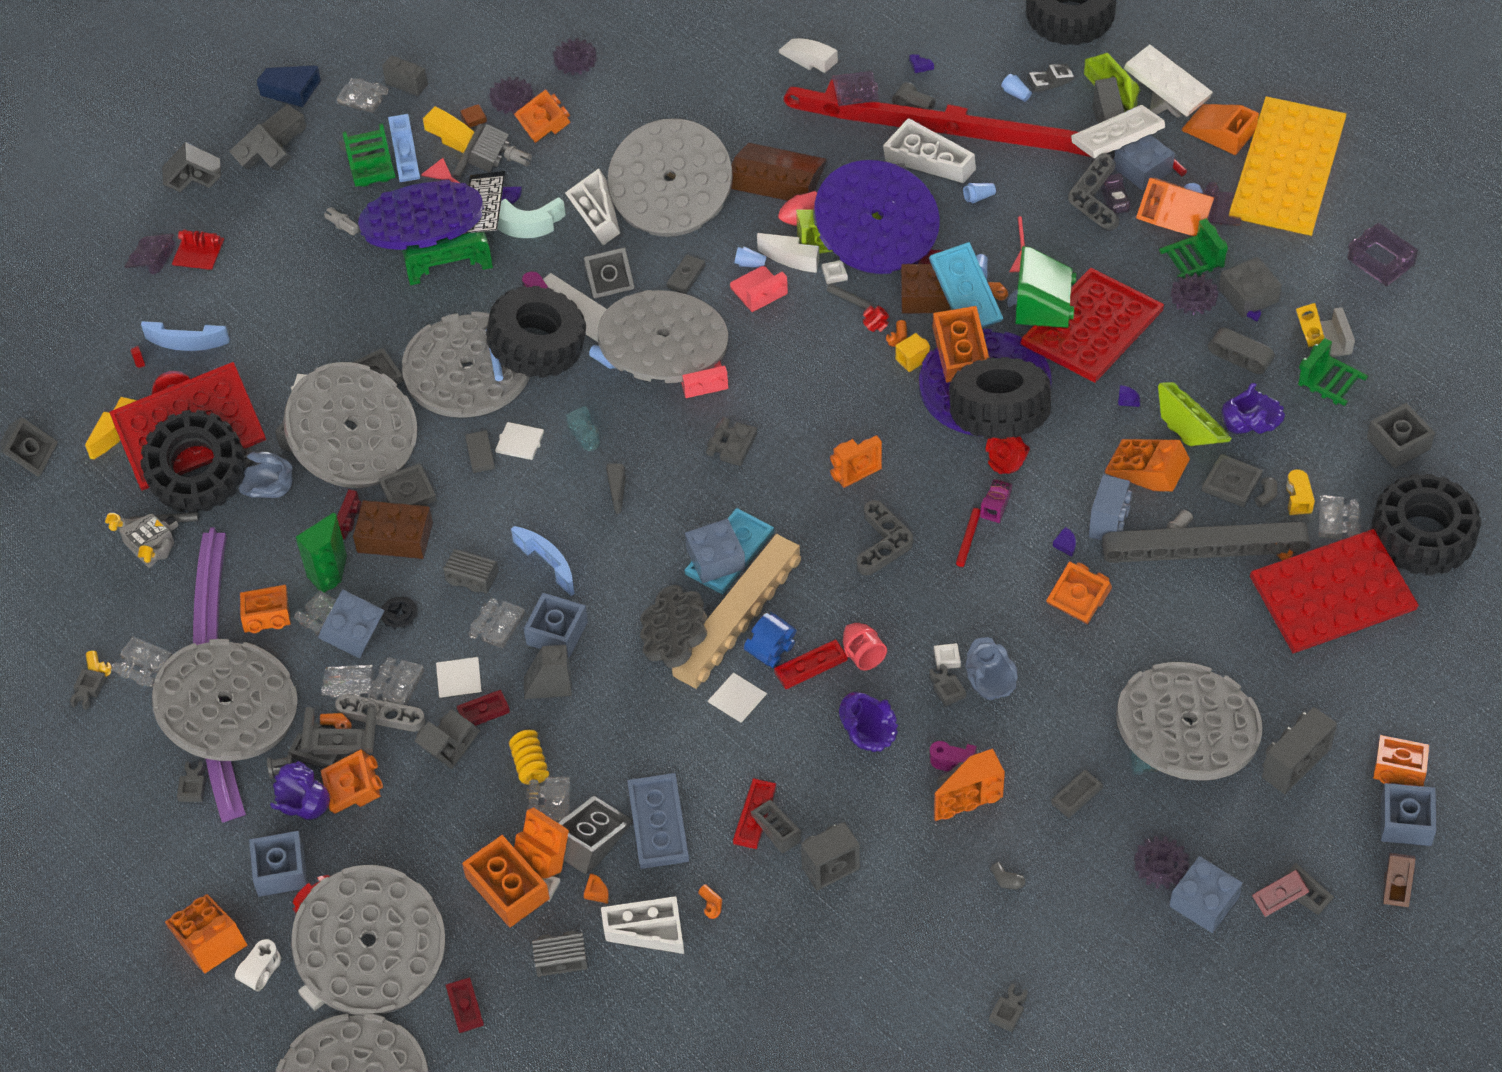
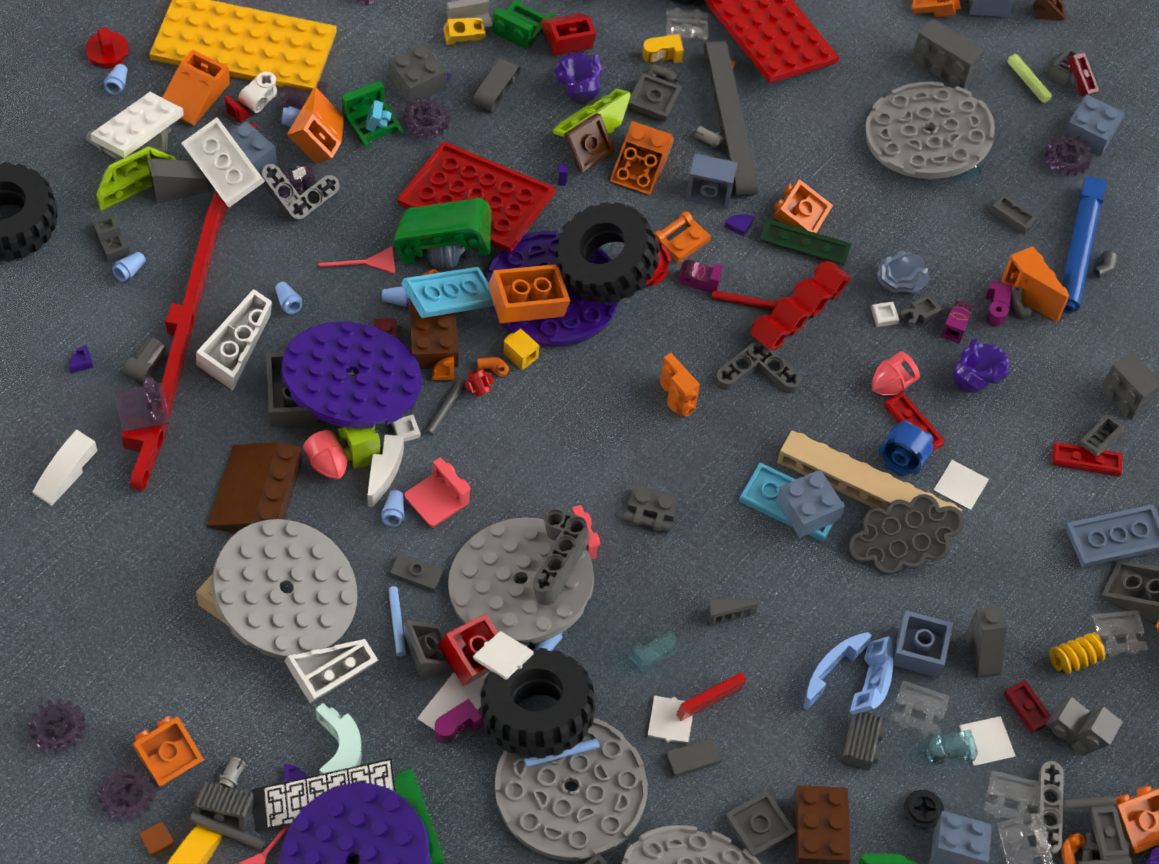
camera: 105 degrees left, 5 degrees up
none -> red tile [85,27,129,69]
none -> light blue cone [104,64,128,95]
none -> red slope [224,95,251,123]
none -> white piece [238,72,277,113]
none -> medium azure tile [366,100,391,132]
none -> light blue bar [388,586,406,656]
none -> orange tile [431,356,454,380]
none -> red slope [437,613,498,686]
none -> white piece [473,631,533,680]
none -> dark grey beam [533,509,590,605]
none -> red slope [540,13,596,56]
none -> reddish brown tile [564,113,615,173]
none -> orange plate [654,211,711,264]
none -> red tile [676,673,747,721]
none -> red brick [749,261,852,350]
none -> dark green plate [761,219,852,265]
none -> light blue slope [850,636,893,715]
none -> clear light blue leg [927,730,978,764]
none -> magenta leg [941,299,973,344]
none -> yellowish green axle [1008,54,1052,103]
none -> blue brick [1062,175,1107,313]

